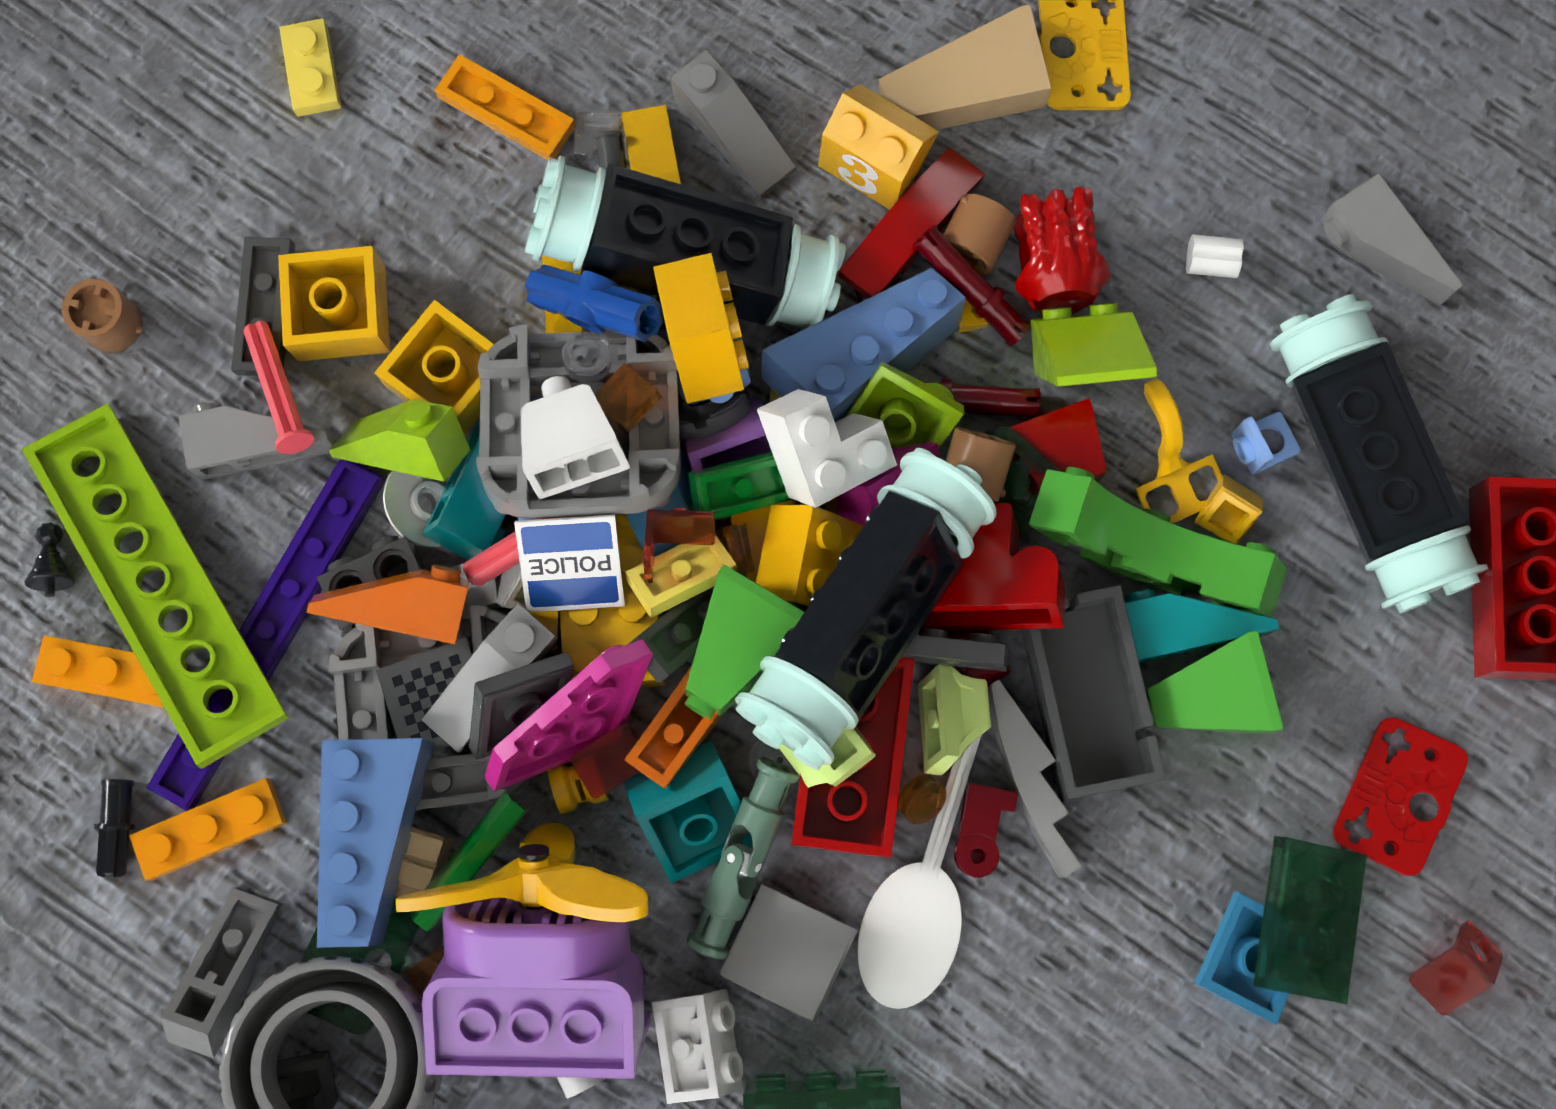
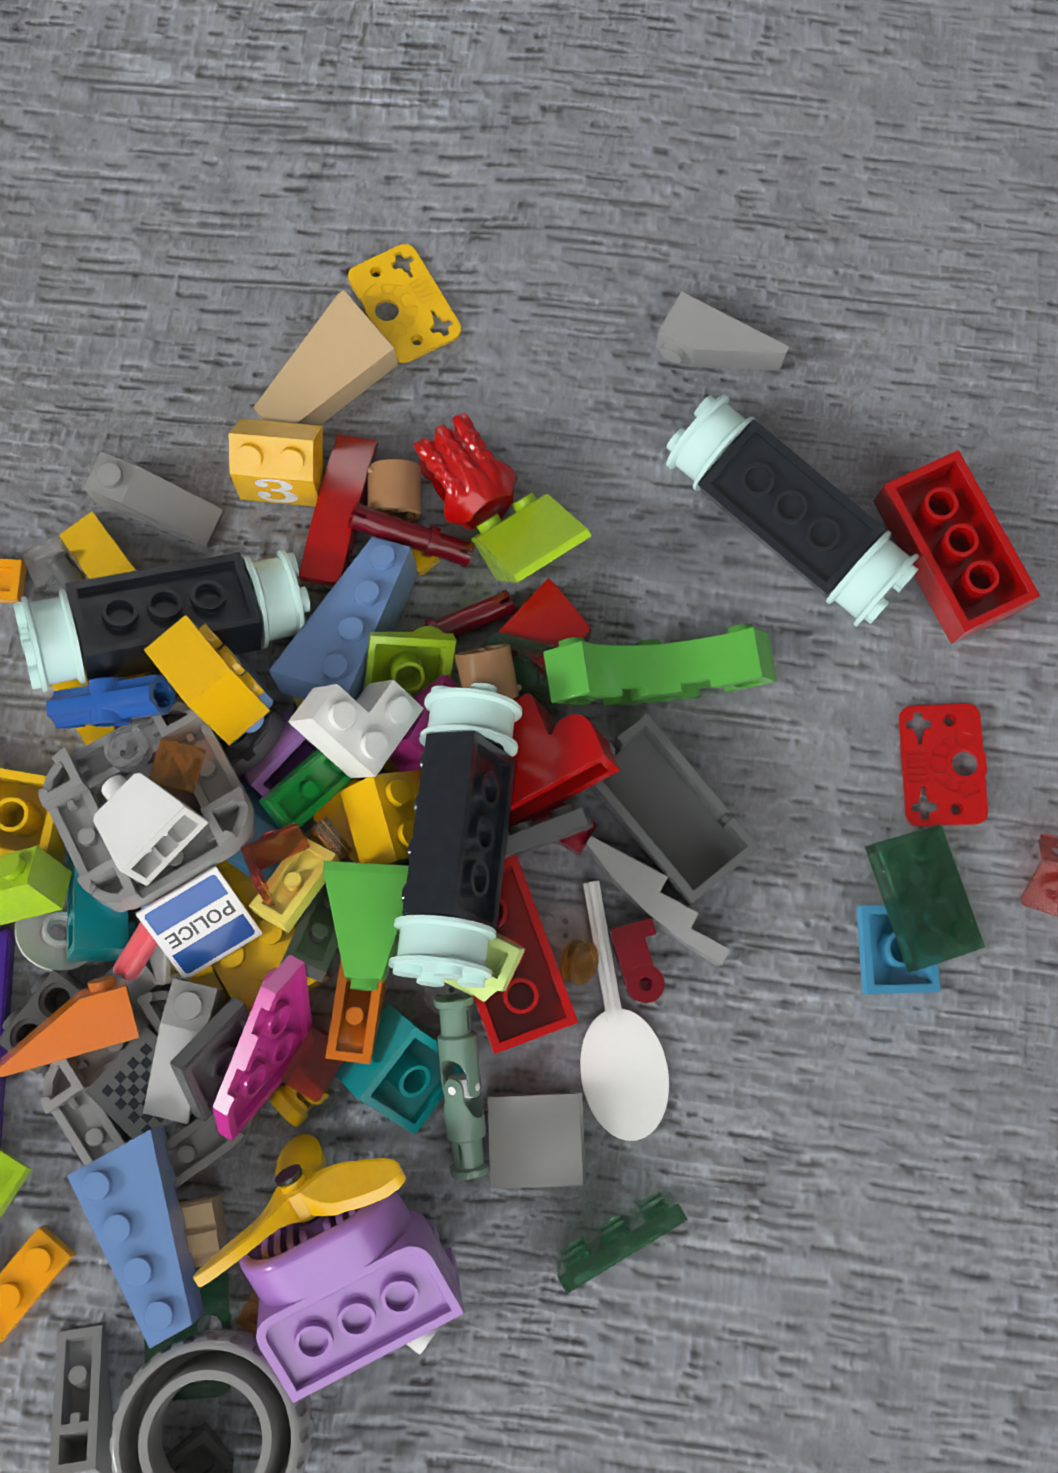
camera: 30 degrees left, 0 degrees up
green tile [410,791,525,931] -> none
white bracket [652,989,743,1104] -> none
yellowish green slope [918,664,991,775] -> none
teal slope [1125,589,1280,664] -> none
yellow piece [1135,378,1222,523] -> none
bright green slope [1147,630,1284,734] -> none
white piece [1186,234,1244,278] -> none
yellow slope [1195,474,1263,544] -> none
light blue bracket [1231,412,1300,475] -> none

